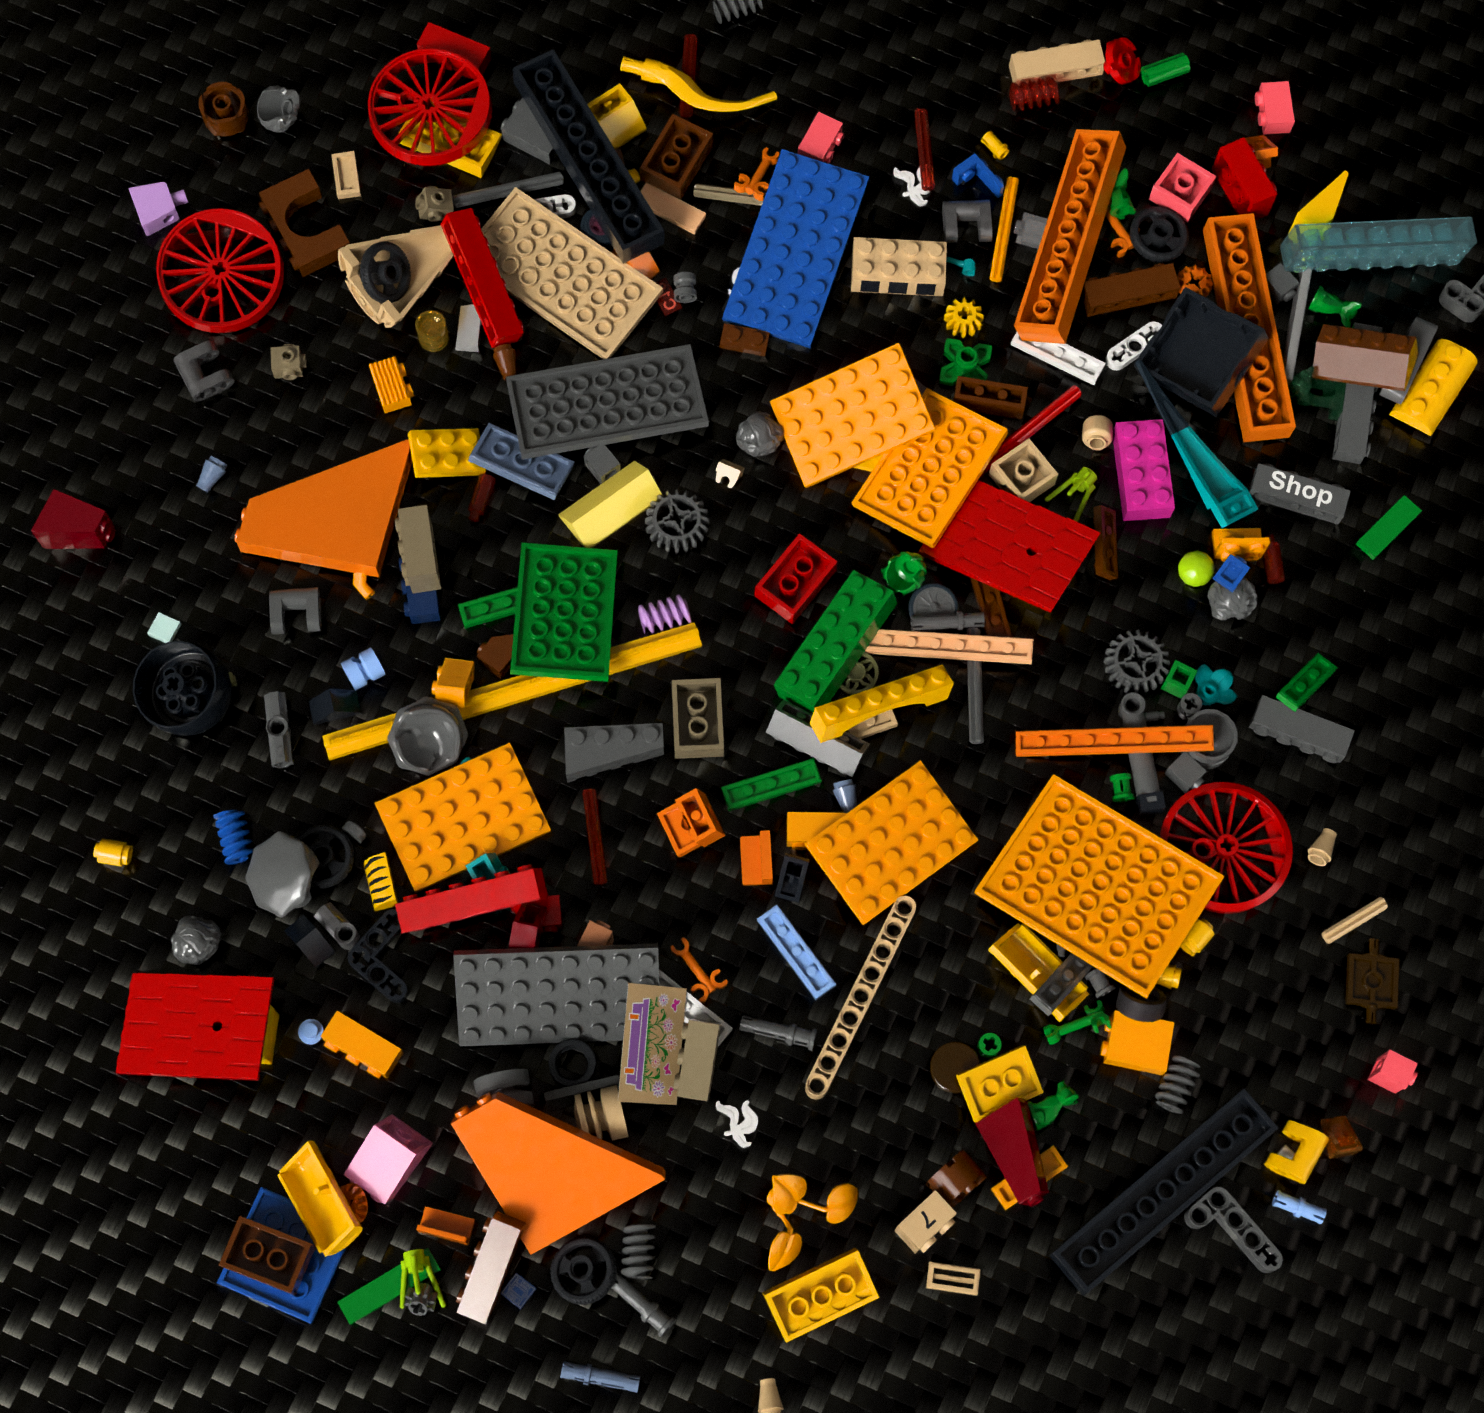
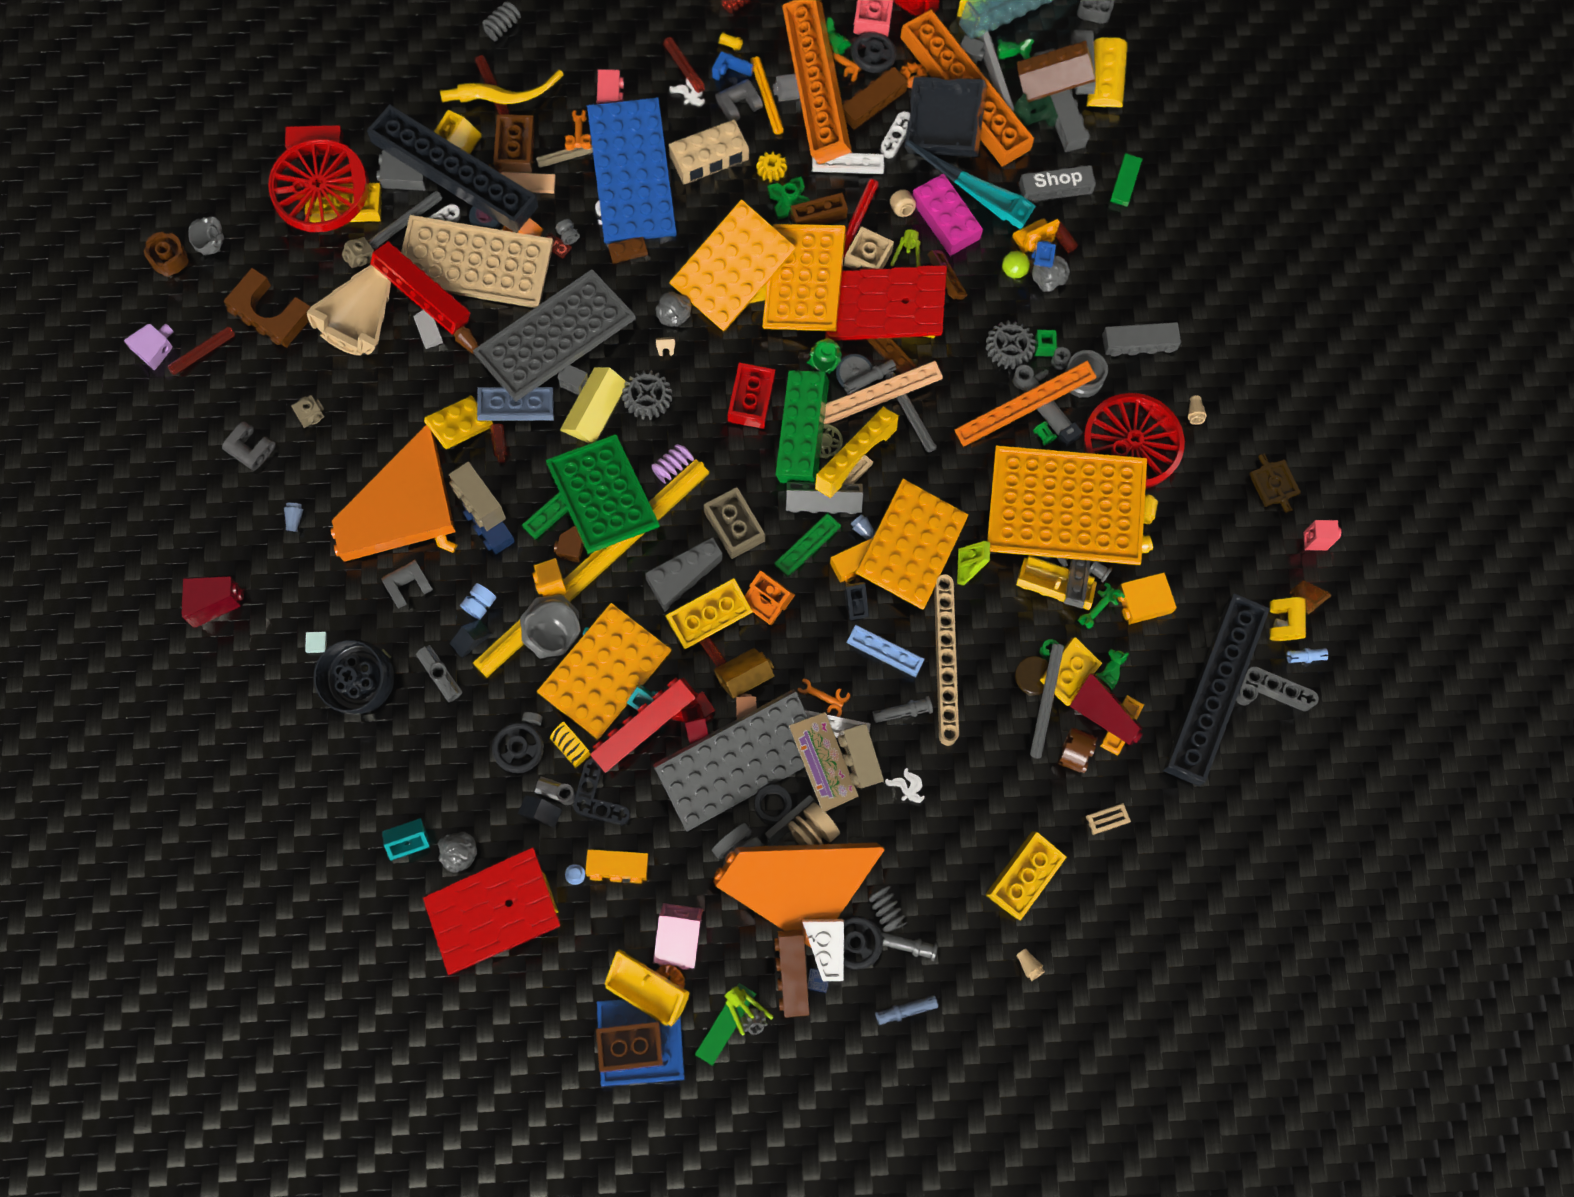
camera: 30 degrees left, 0 degrees up
yellow brick [93,838,133,867] -> none
red piece [156,209,284,333] -> none
blue piece [213,810,254,865] -> none
dark grey piece [245,831,320,918] -> none
tan tile [331,151,361,199] -> none
black wheel [360,242,411,303] -> none
light orange brick [369,356,414,413] -> none
clear yellow wheel [415,310,449,352] -> none
orange panel [416,1206,475,1245] -> none
orange panel [740,830,773,886] -> none
light orange plant [767,1174,858,1271] -> none
tan brick [894,1190,957,1254] -> none
teal hand [946,256,976,276] -> none
black tyre [1116,985,1167,1022] -> none
dark grey piece [1155,1056,1200,1114] -> none
dark grey brick [1165,752,1207,793] -> none
teal plate [1194,664,1237,705] -> none
green tile [1276,653,1337,712] -> none
tan axle [1322,897,1388,944] -> none
none -> teal brick [382,818,429,861]
none -> yellow slope [666,579,752,649]
none -> pearl gold brick [714,648,774,699]
none -> white wing [802,919,844,981]
none -> lime wing [957,541,990,585]
none -> dark grey axle [1030,643,1064,758]

